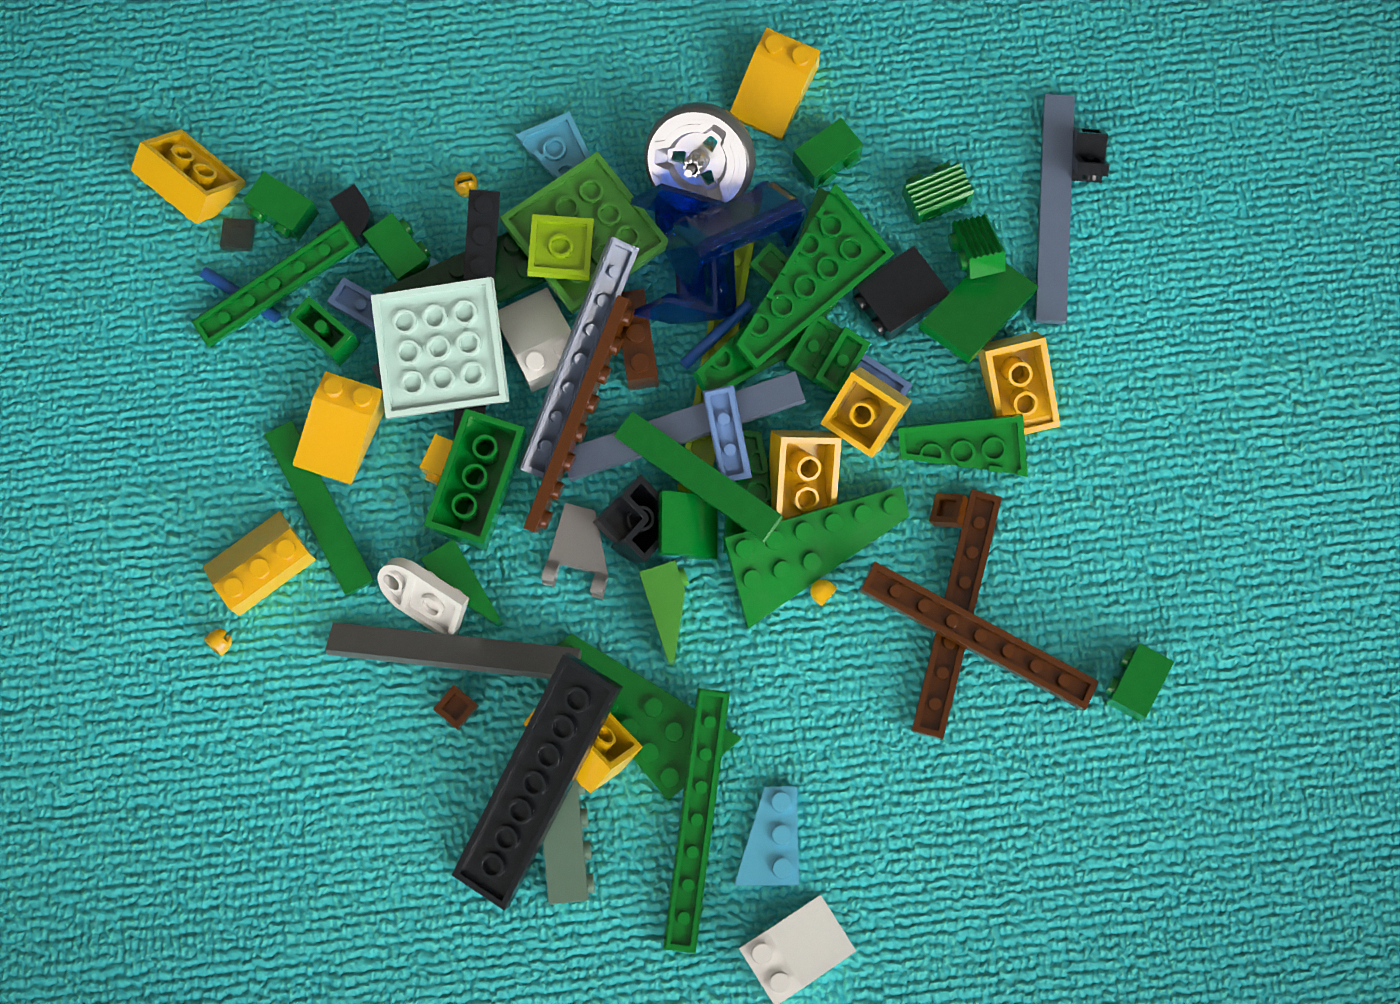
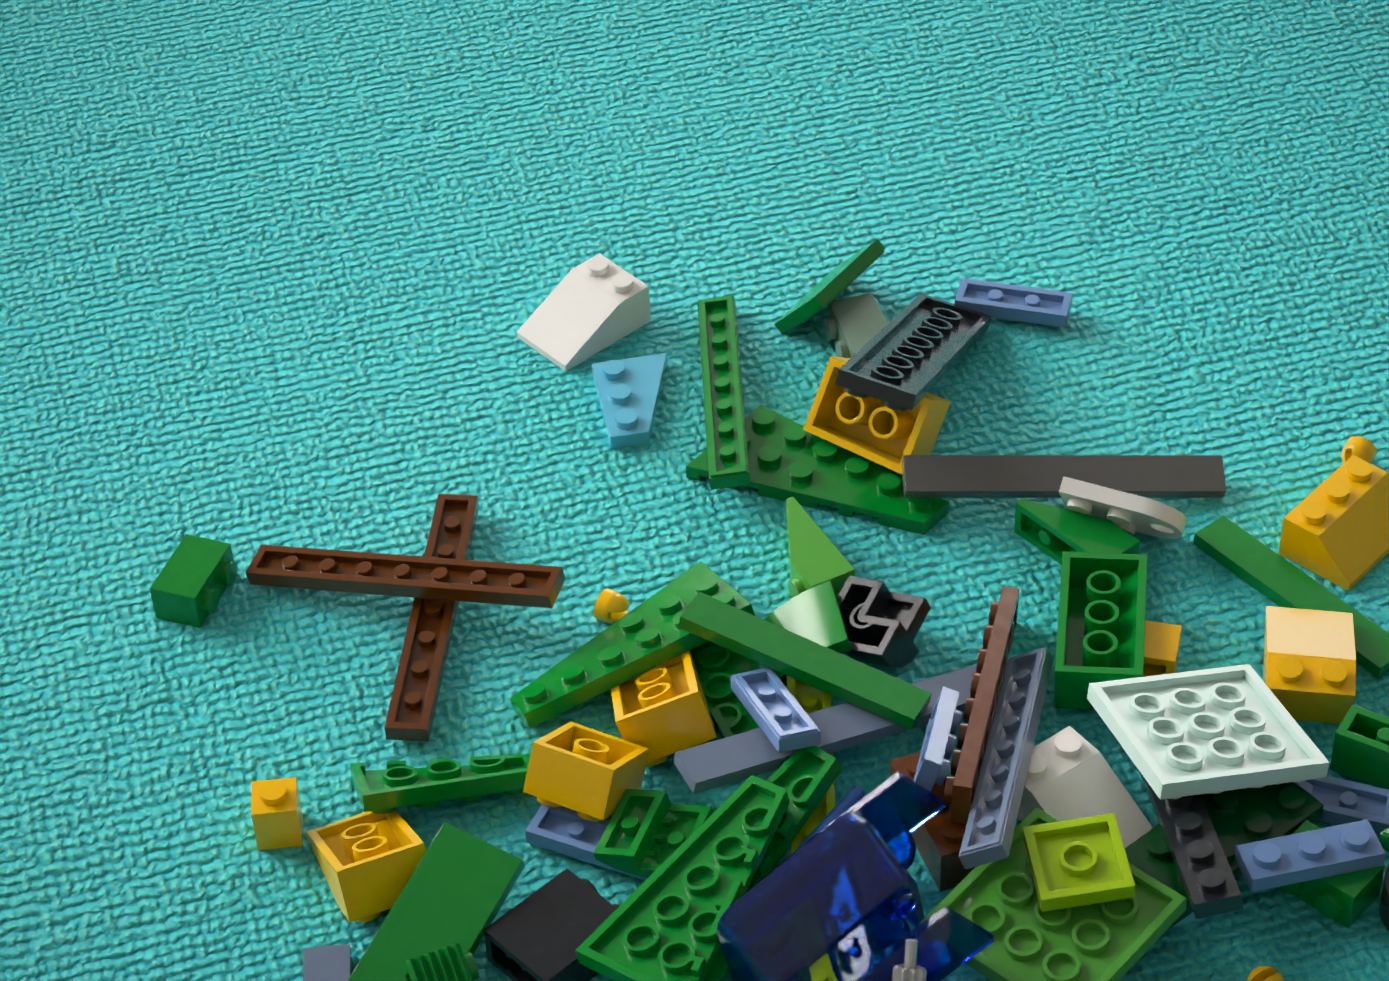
camera: 170 degrees right, 35 degrees down
reddish brown plate [433,685,479,731] -> none
light grey flag [541,503,608,600] -> none
reddish brown plate [929,493,969,528] -> none
none -> yellow brick [251,777,303,851]
none -> green tile [774,239,886,334]
none -> medium blue plate [910,686,963,800]
none -> medium blue plate [955,278,1073,328]
none -> medium blue plate [1235,819,1386,892]

